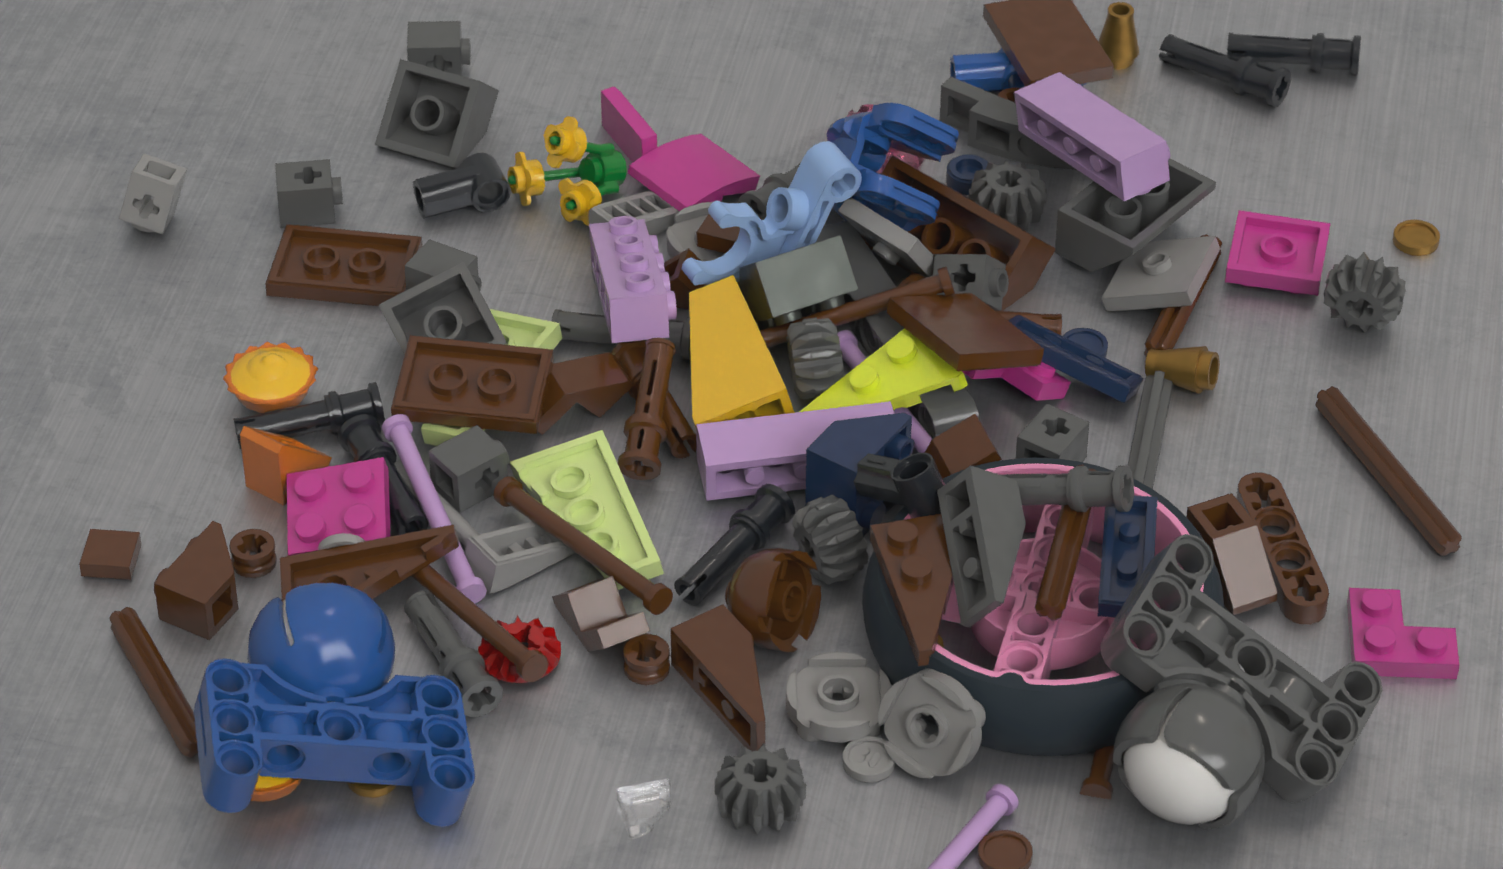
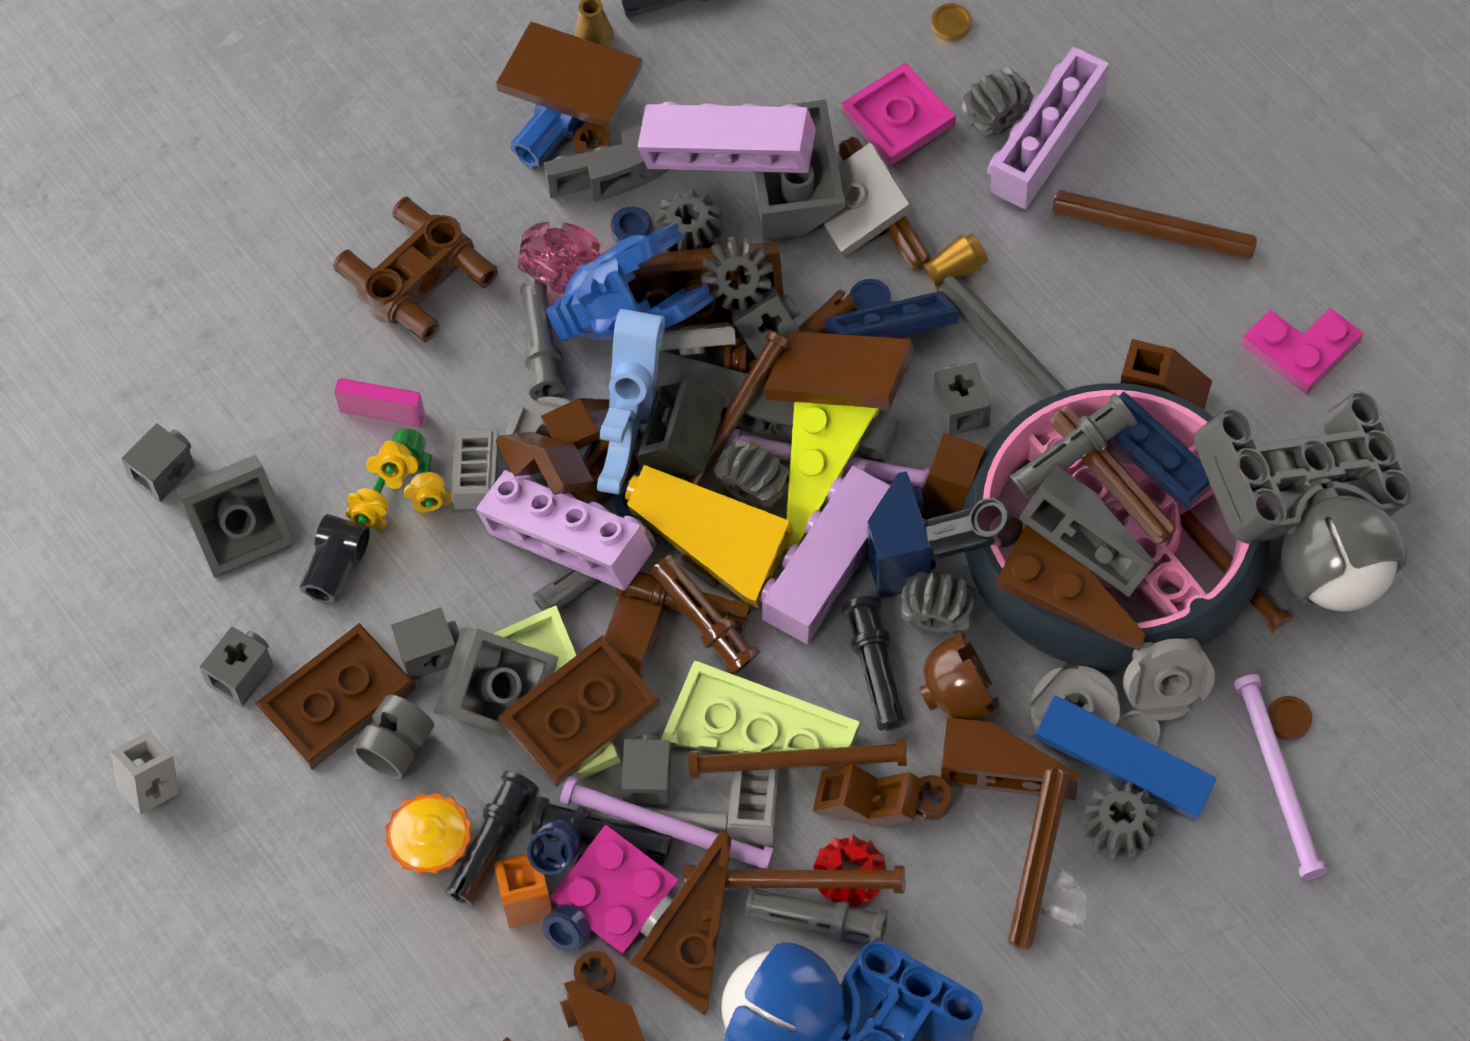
camera: 45 degrees left, 20 degrees up
dark pink slope [627,133,760,211] -> none
reddish brown beam [1236,472,1329,625] -> none
none -> reddish brown piece [333,196,498,342]
none -> dark grey wheel [352,695,435,780]
none -> reddish brown slope [495,432,593,495]
none -> dark blue wheel [527,819,581,875]
none -> dark blue tile [542,904,591,952]
none -> dark grey gear [701,237,773,310]
none -> lavender brick [987,46,1109,210]
none -> reddish brown axle [1008,768,1069,949]
none -> blue tile [1033,695,1217,821]

